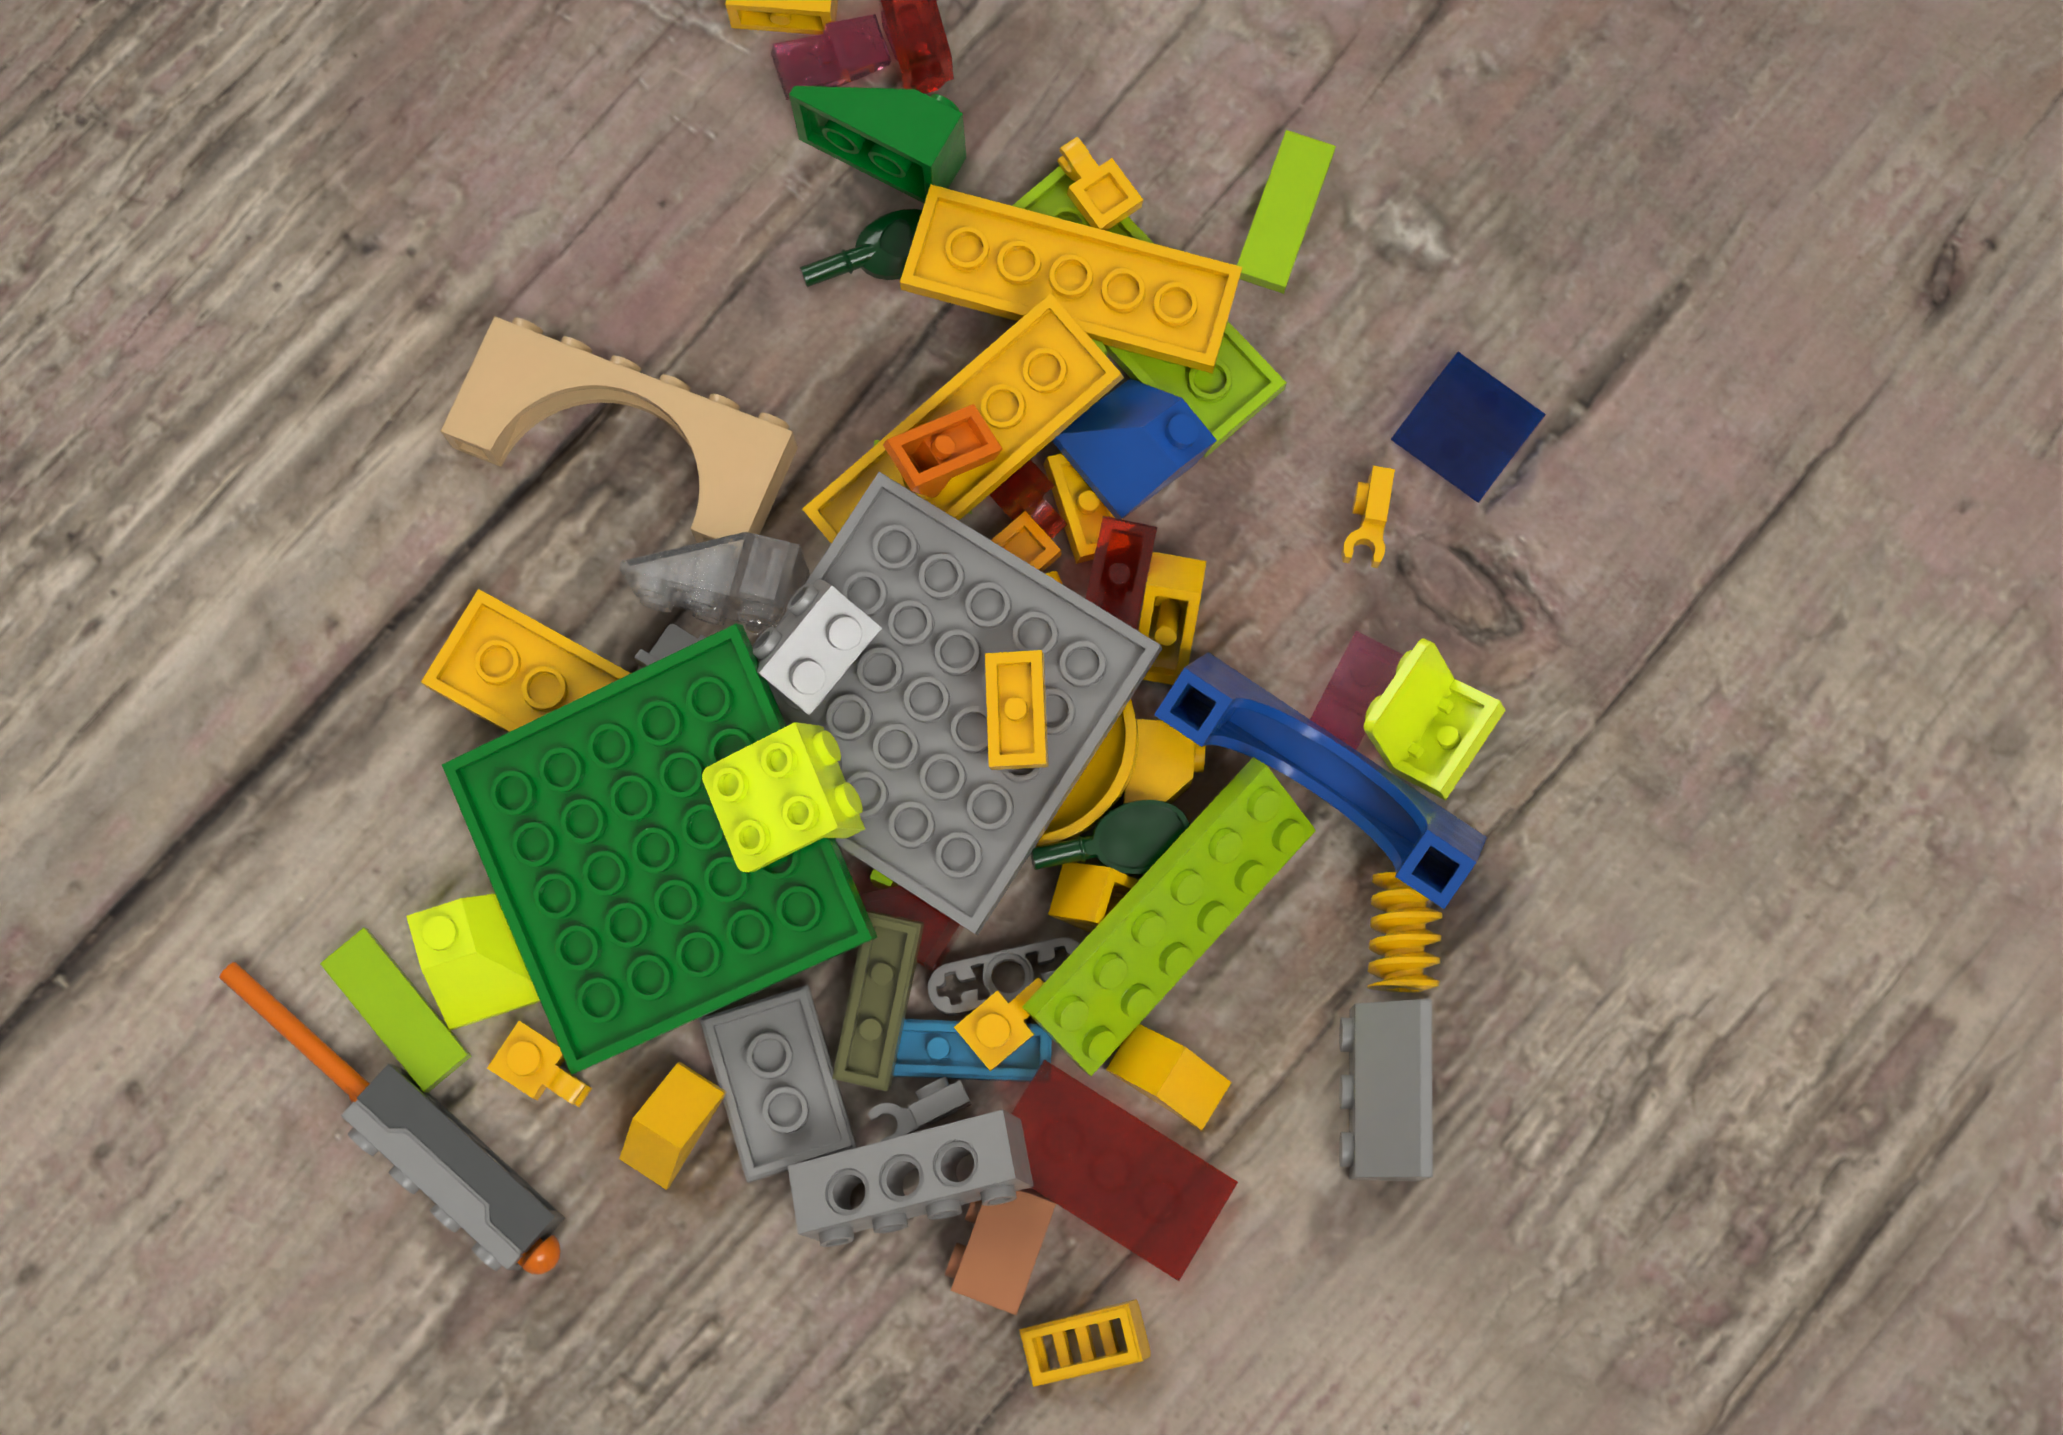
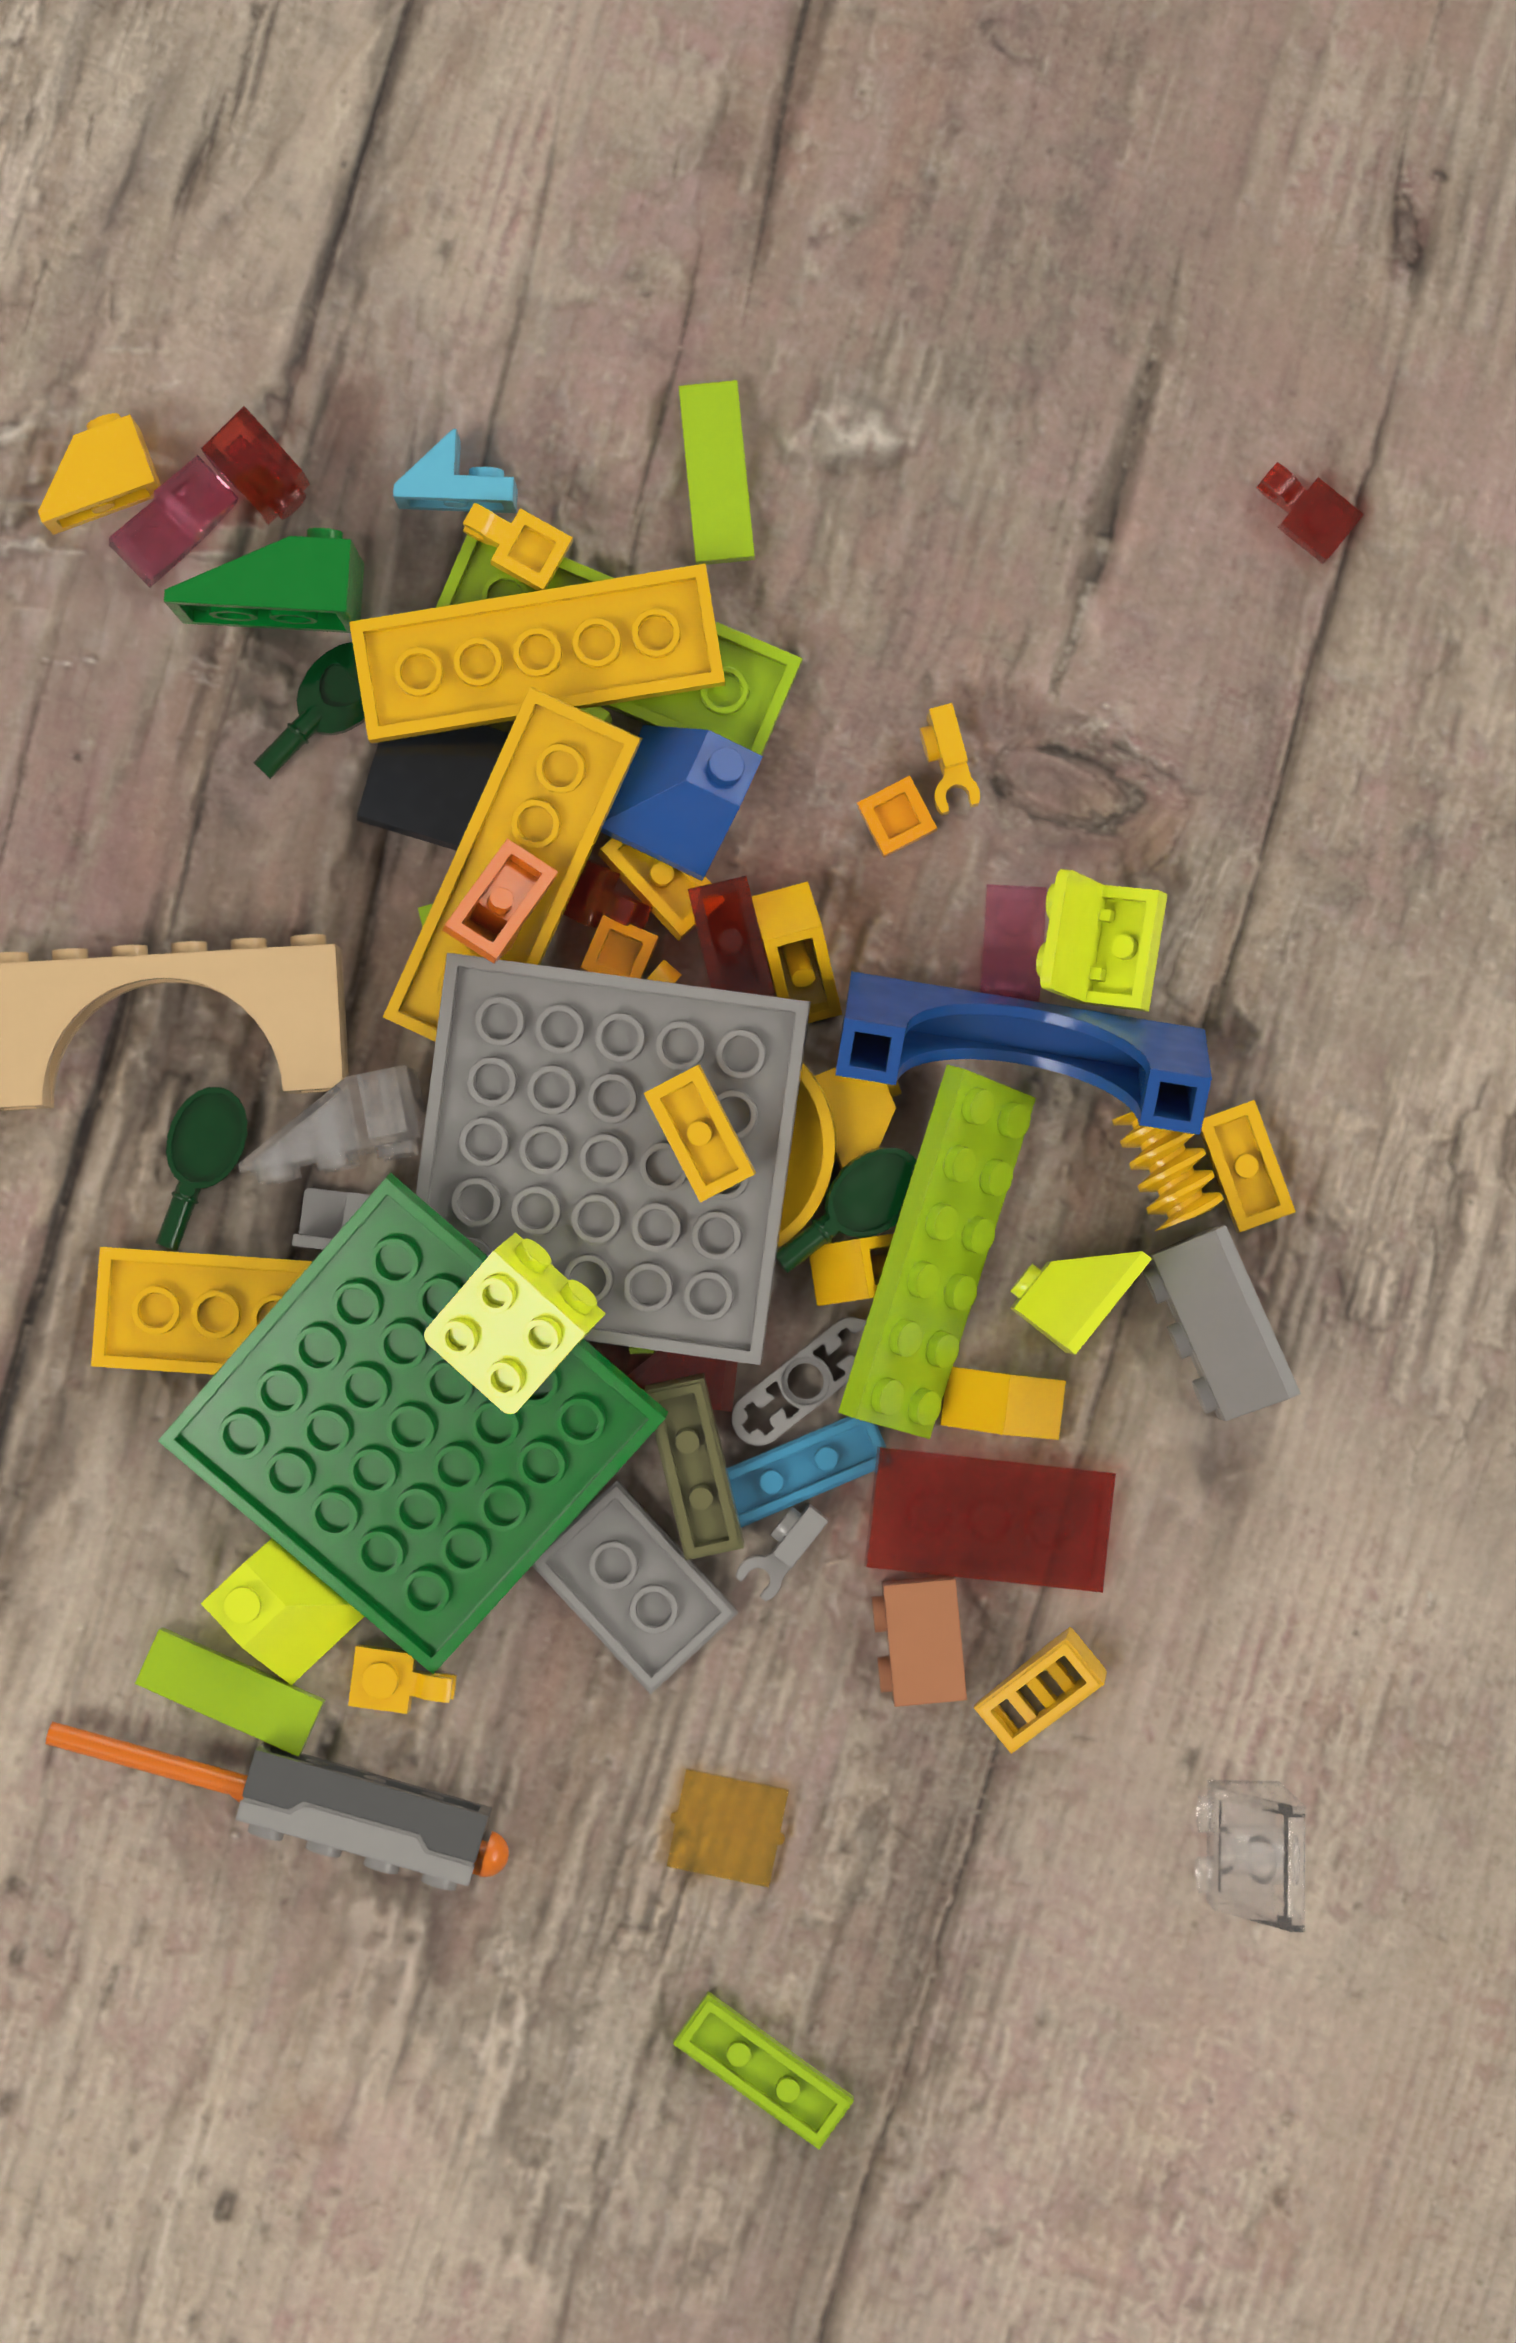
camera: 25 degrees left, 10 degrees up
yellow slope [619,1062,727,1190] -> none
bracket [752,578,882,715] -> none
light grey brick [788,1109,1034,1247] -> none
yellow plate [954,978,1044,1071] -> none
clear blue slope [1391,352,1546,503] -> none
none -> dark green piece [155,1087,248,1251]
none -> black slope [357,725,508,851]
none -> medium azure slope [393,429,518,513]
none -> clear yellow piece [666,1768,789,1888]
none -> light orange plate [856,775,937,858]
none -> neon yellow slope [1010,1251,1152,1355]
none -> yellow plate [1200,1100,1296,1233]
none -> clear red plate [1256,462,1364,564]

